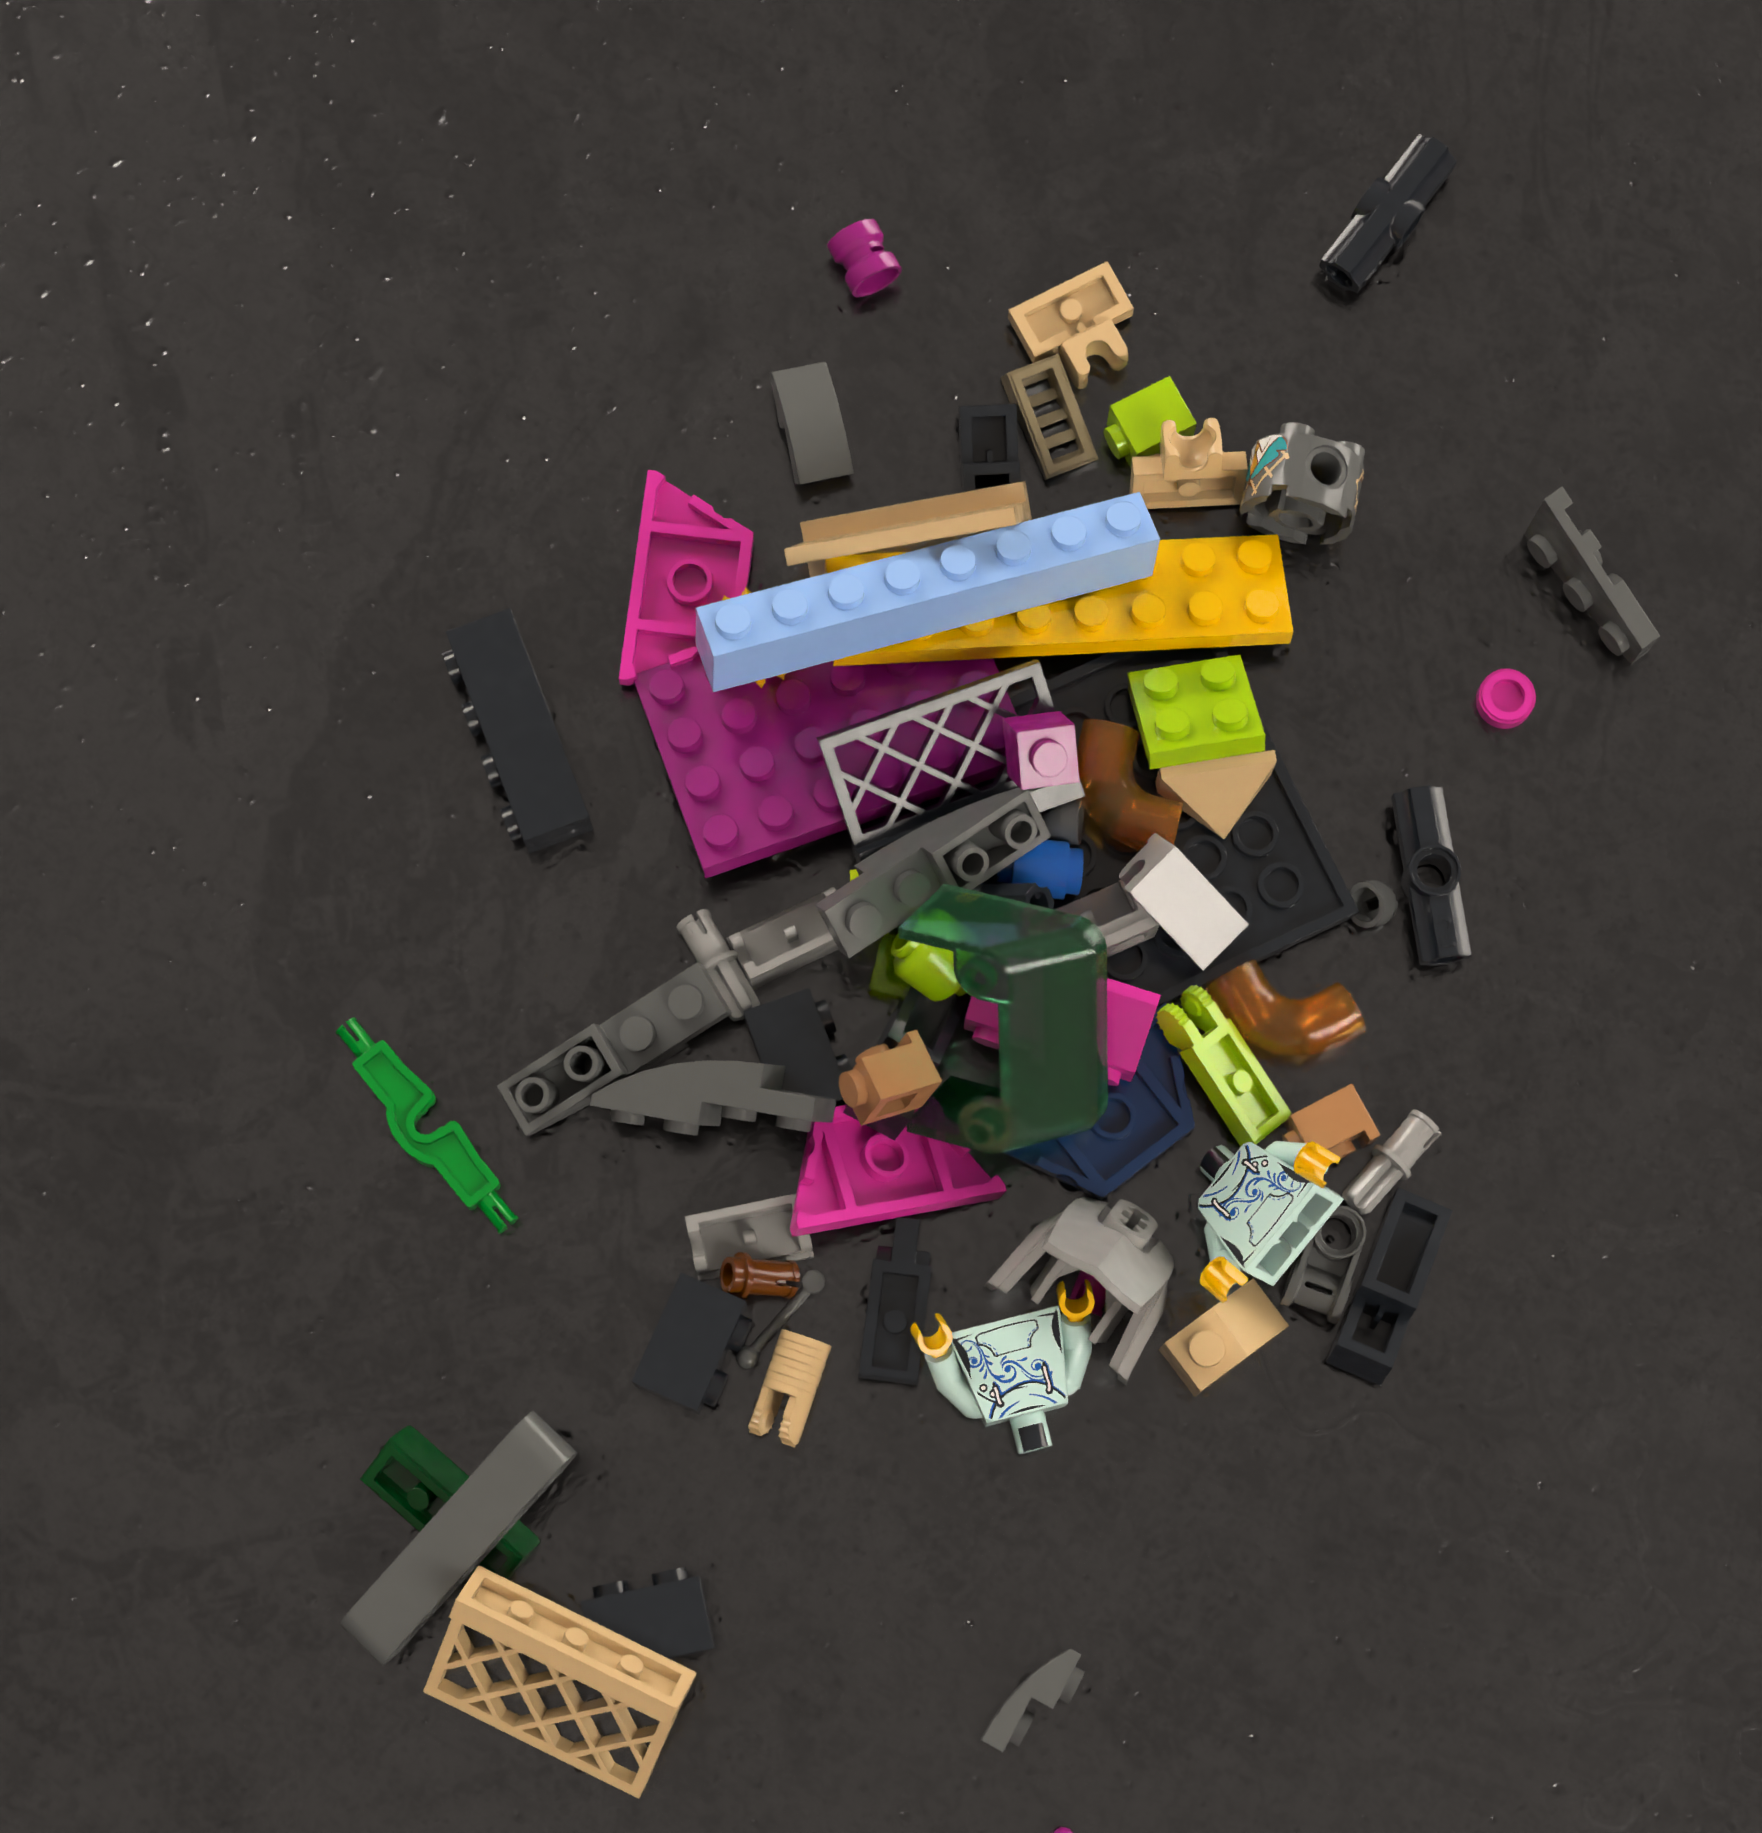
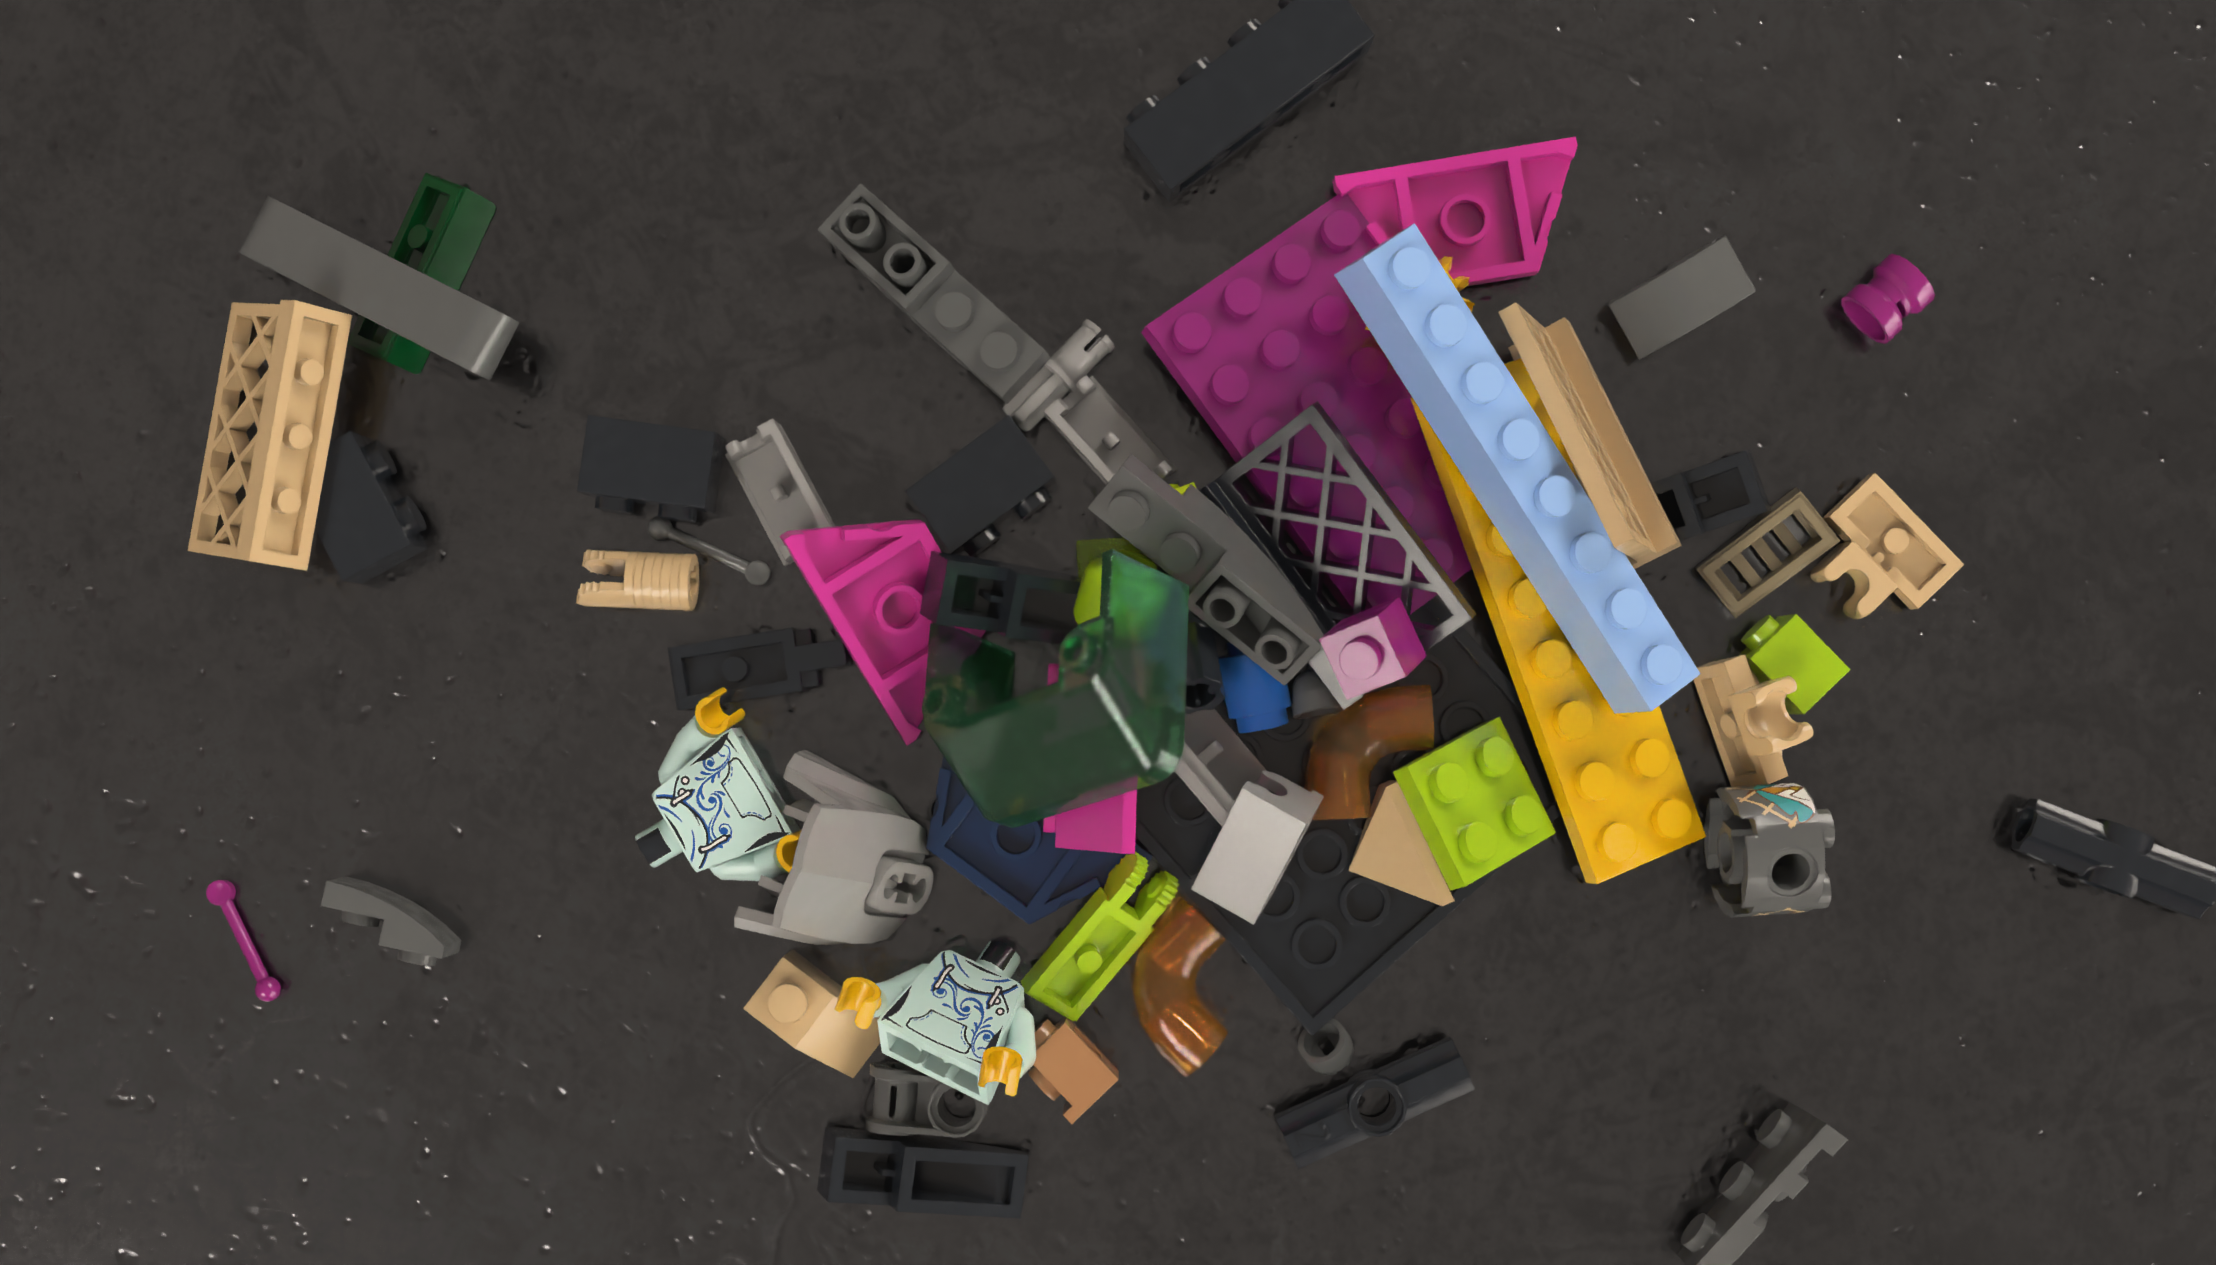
camera: 75 degrees right, 10 degrees up
green piece [336,1017,519,1234] -> none
dark grey slope [590,1061,836,1135] -> none
reddish brown pin [720,1252,800,1299] -> none
medium nougat brick [839,1030,942,1126] -> none
light grey axle [1342,1109,1441,1215] -> none
dark pink tile [1476,669,1536,729] -> none

